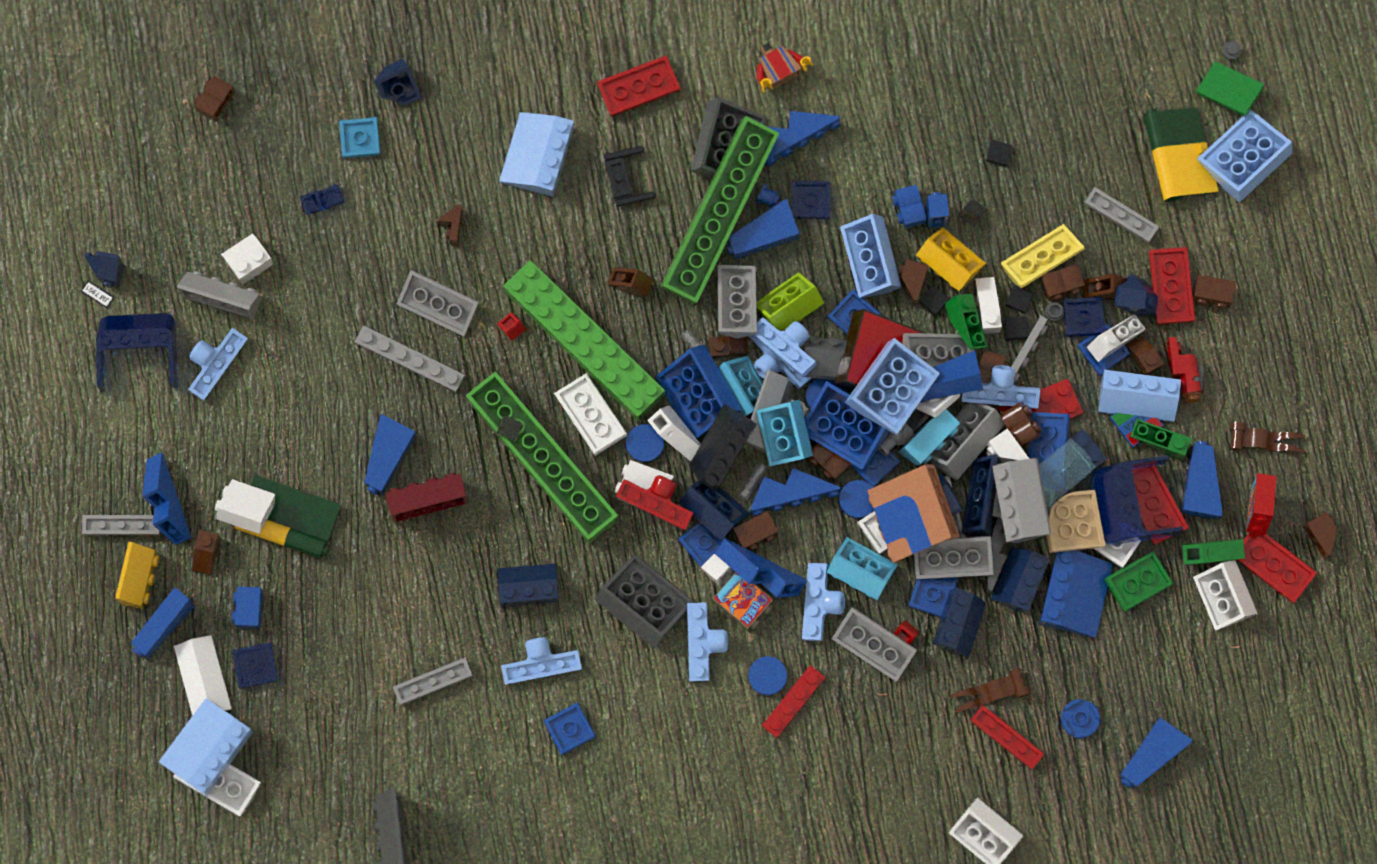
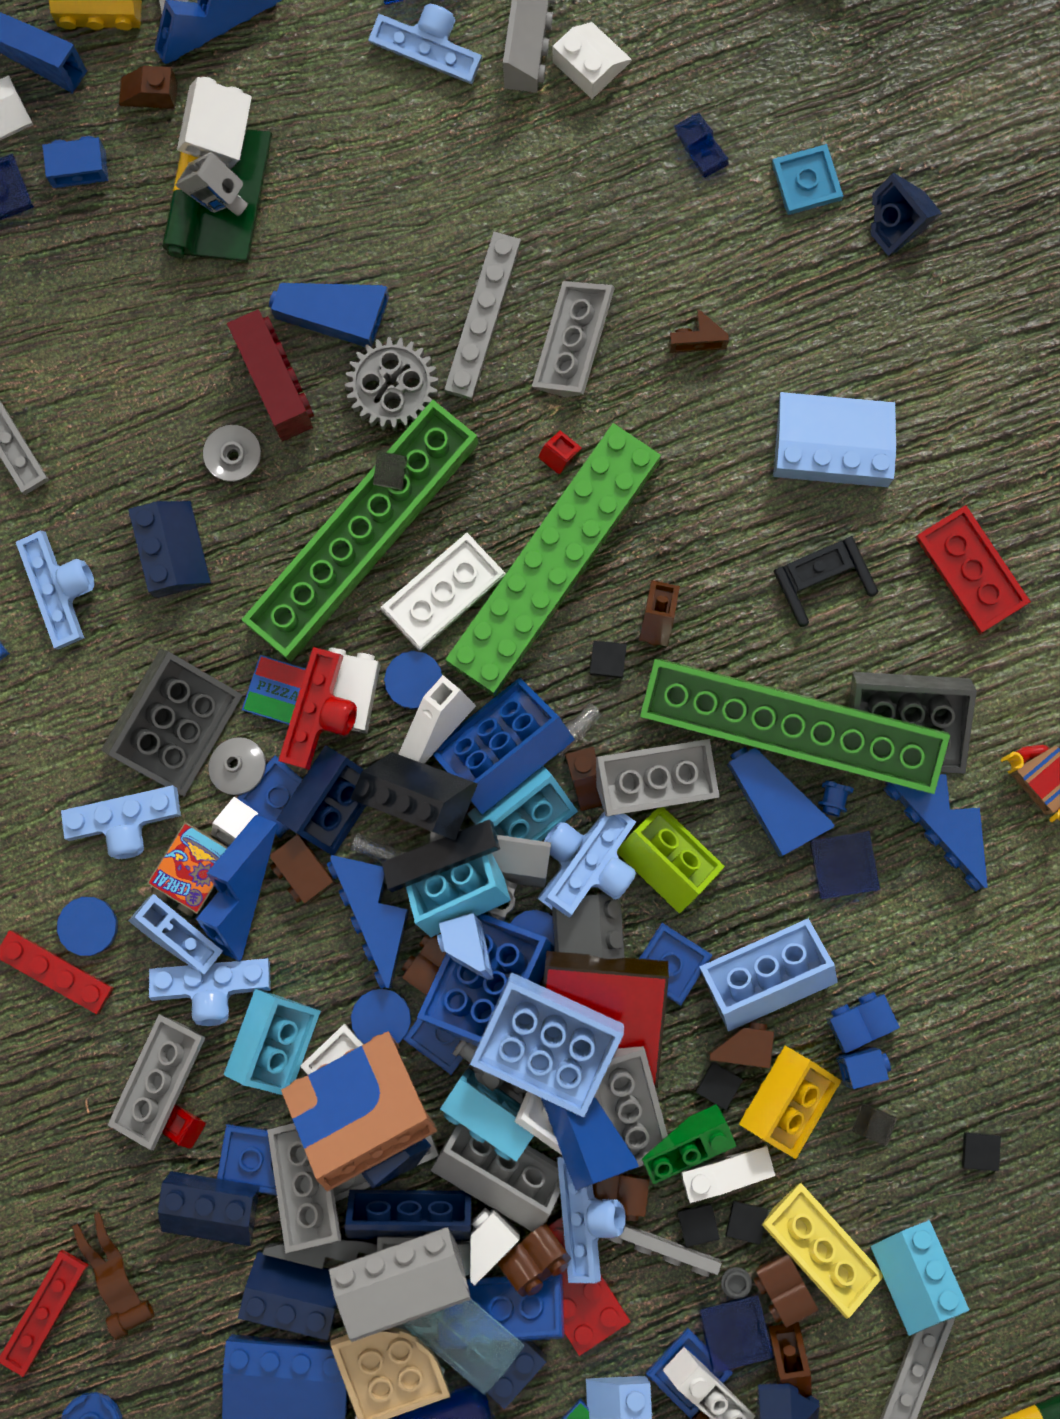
camera: 85 degrees right, 5 degrees up
none -> light blue slope [129,894,223,975]
none -> light grey torso [175,152,248,216]
none -> light grey dish [203,425,261,482]
none -> light grey dish [208,737,266,795]
none -> tile [242,655,306,725]
none -> light grey gear [345,337,439,431]
none -> black tile [382,819,500,892]
none -> light blue slope [437,913,494,980]
none -> black piece [590,640,627,679]
none -> medium azure slope [870,1220,969,1336]

